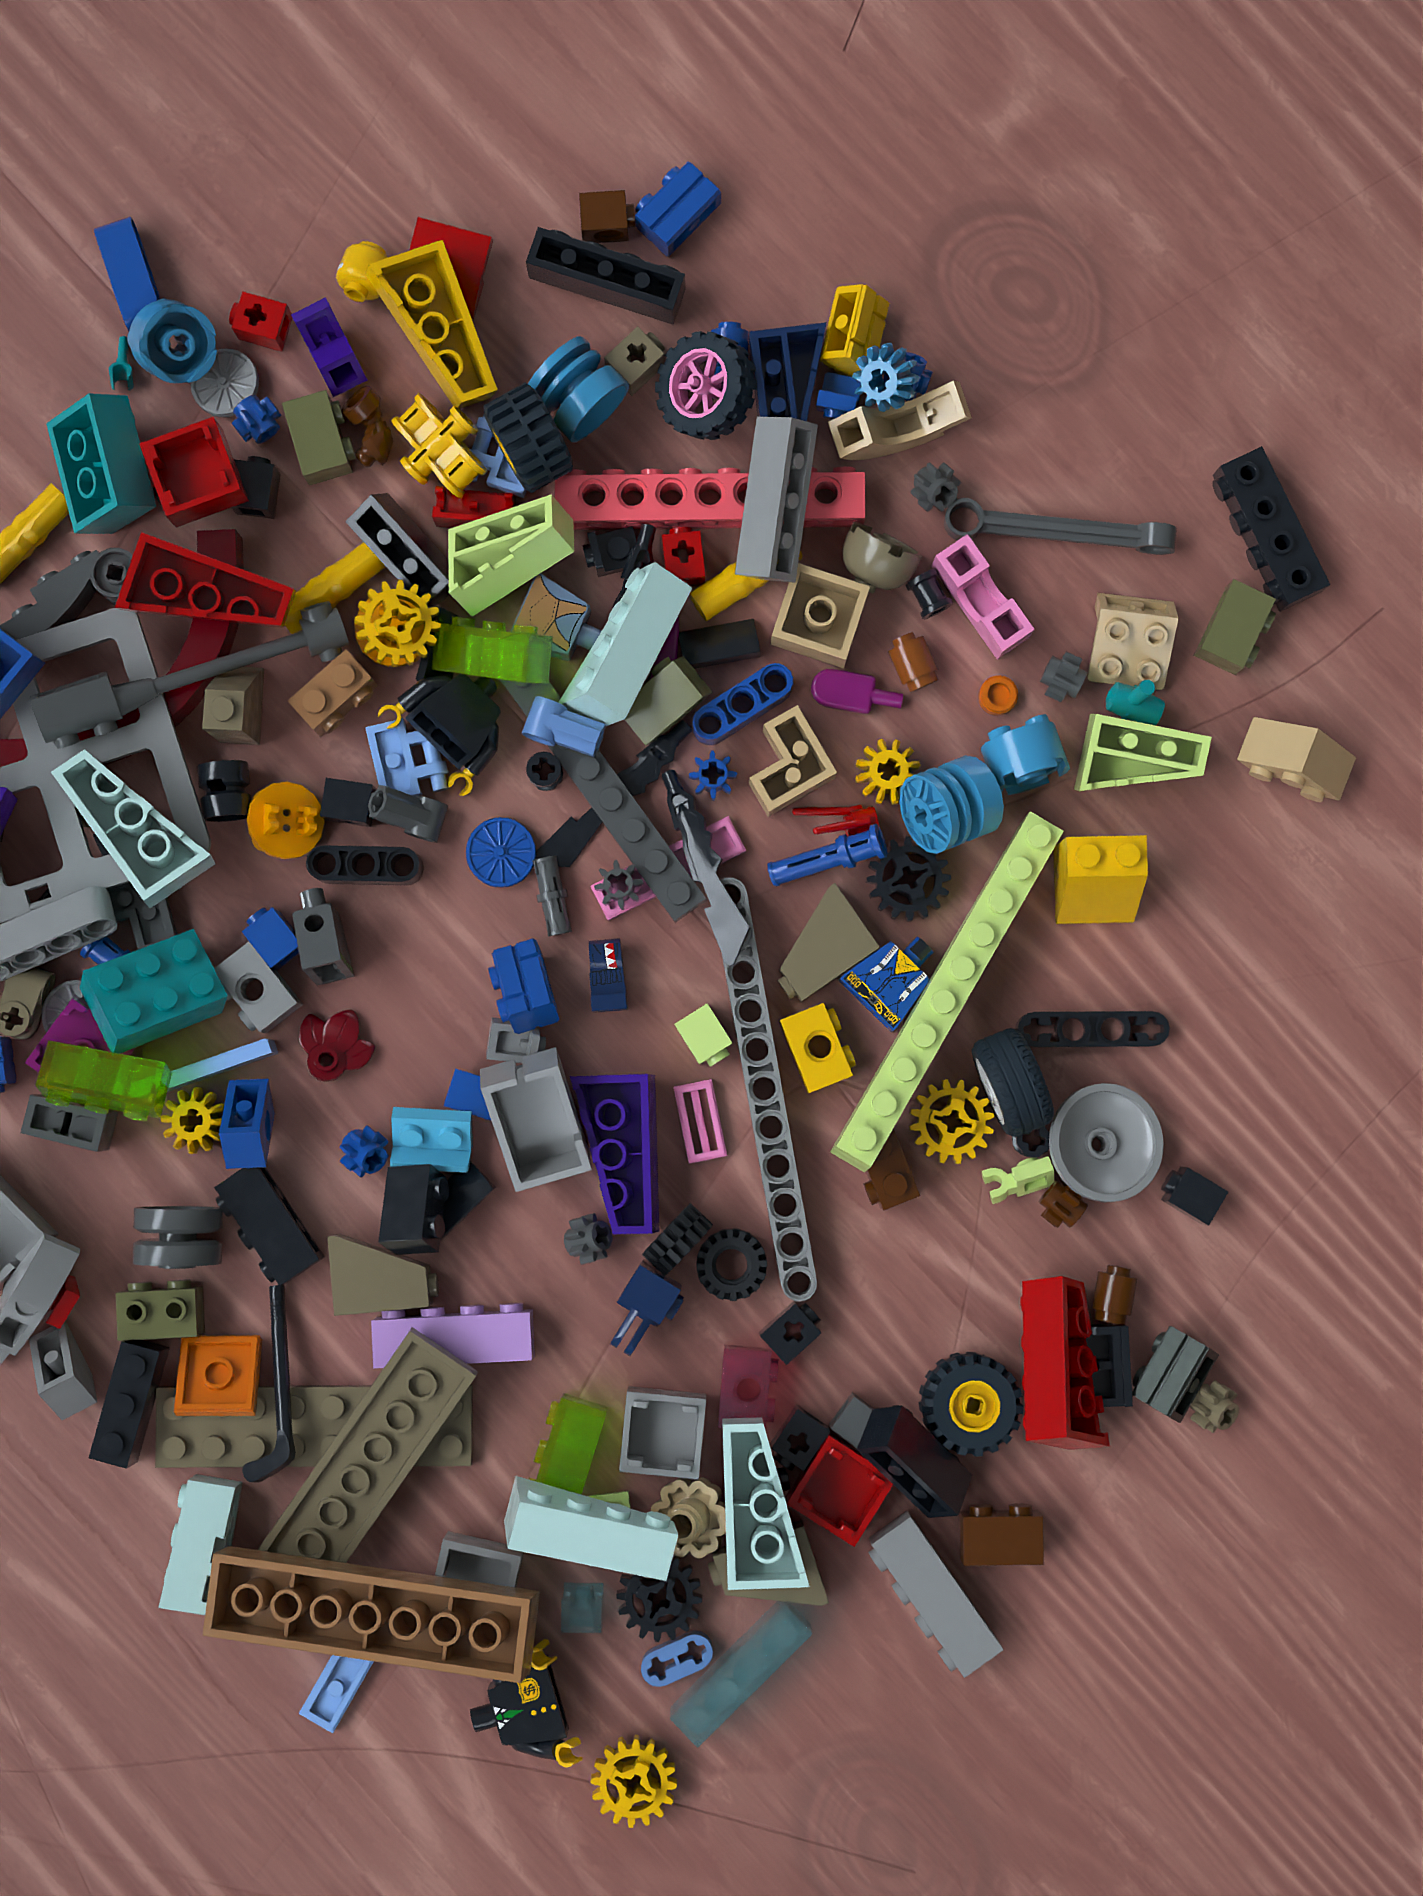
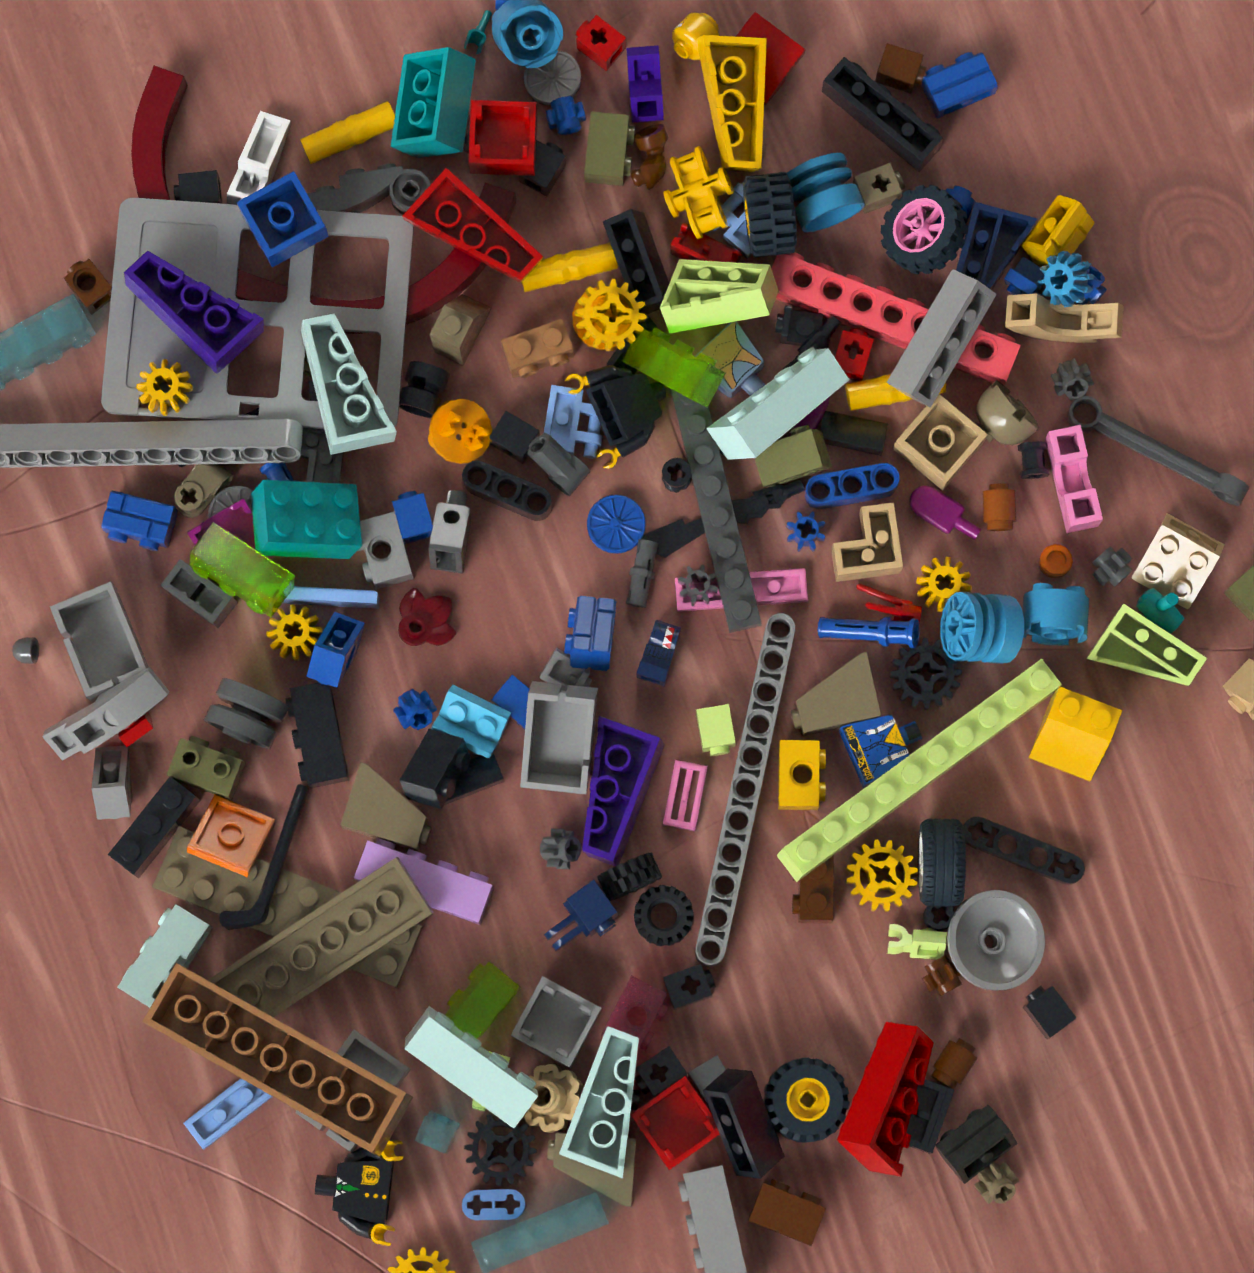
camera: 25 degrees right, 5 degrees down
dark grey bar [29,601,349,749] -> none
medium blue piece [521,696,606,757] -> none
sword [662,770,750,966] -> none

